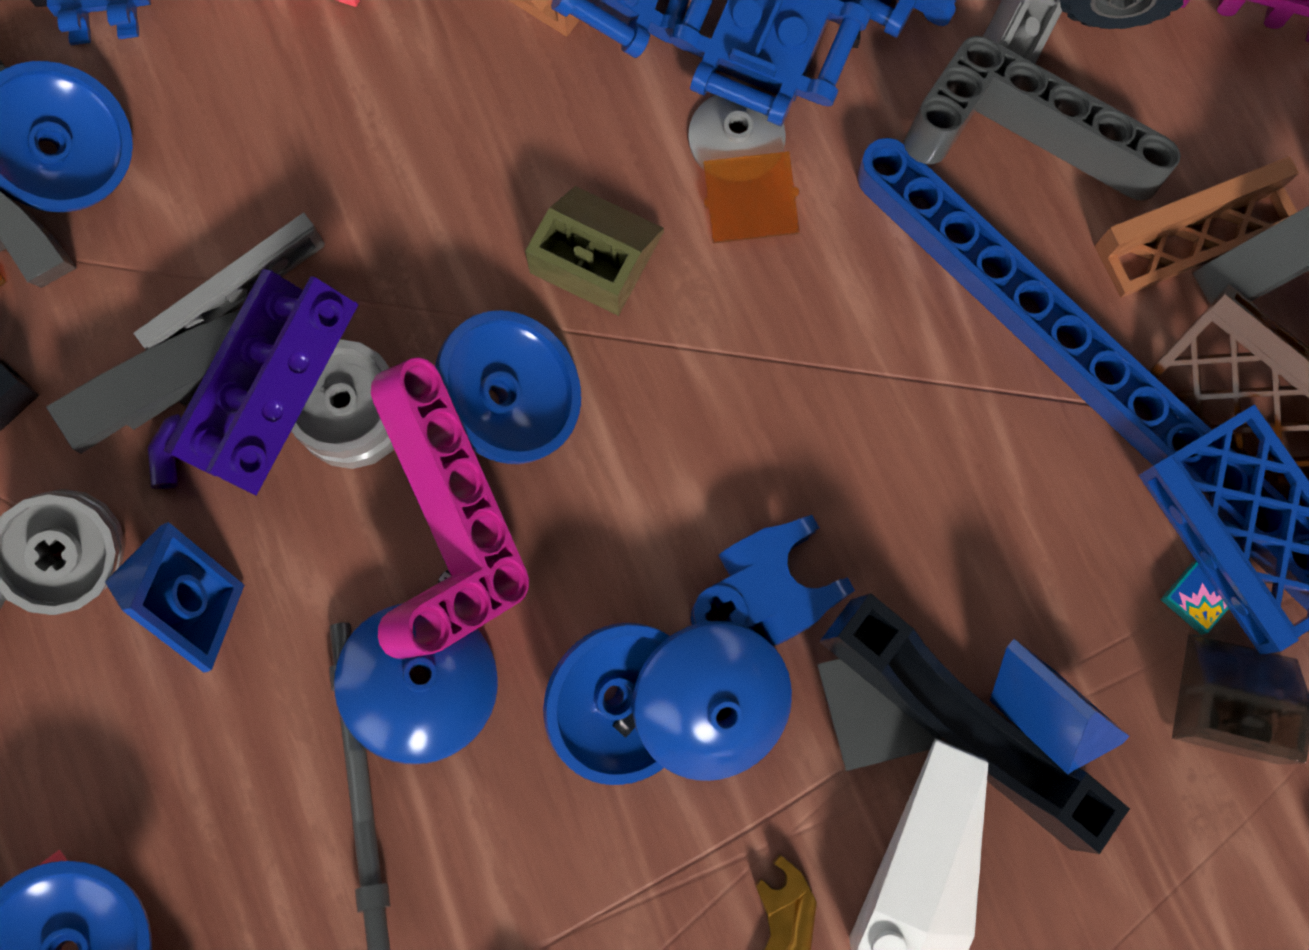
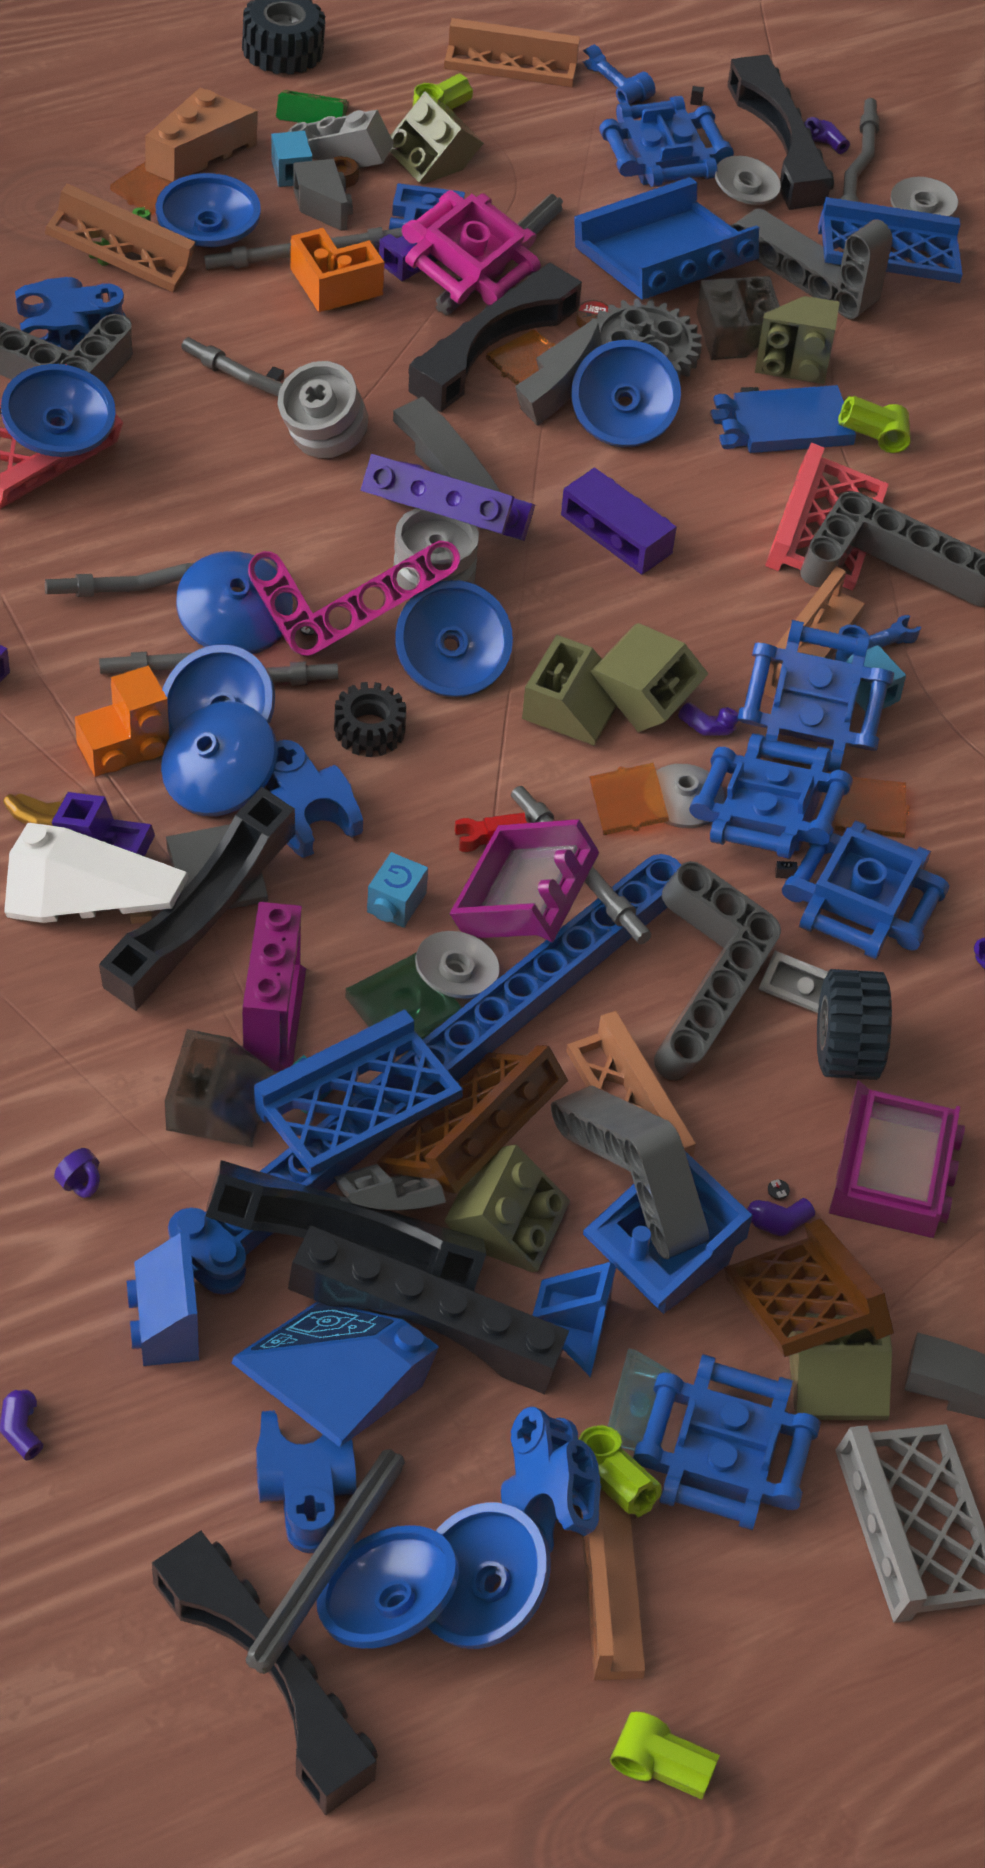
camera: 85 degrees right, 25 degrees down
blue slope [105,522,245,673] -> none
light grey tile [133,212,325,350] -> none
blue slope [990,639,1129,774] -> none
none -> dark purple brick [52,792,155,857]
none -> orange brick [75,665,169,777]
none -> dark grey bar [99,651,339,686]
none -> magenta window [242,902,307,1072]
none -> black tyre [334,682,406,757]
none -> clear green tile [345,952,462,1040]
none -> dark azure brick [367,852,428,928]
none -> light grey dish [415,931,500,999]
none -> magenta window [449,819,600,943]
none -> red bar [454,813,527,852]
none -> dark grey bar [511,786,652,944]
none -> dark purple brick [561,467,677,575]
none -> olive slope [590,623,709,732]
none -> dark purple arm [678,702,738,736]
none -> black piece [768,1179,790,1200]

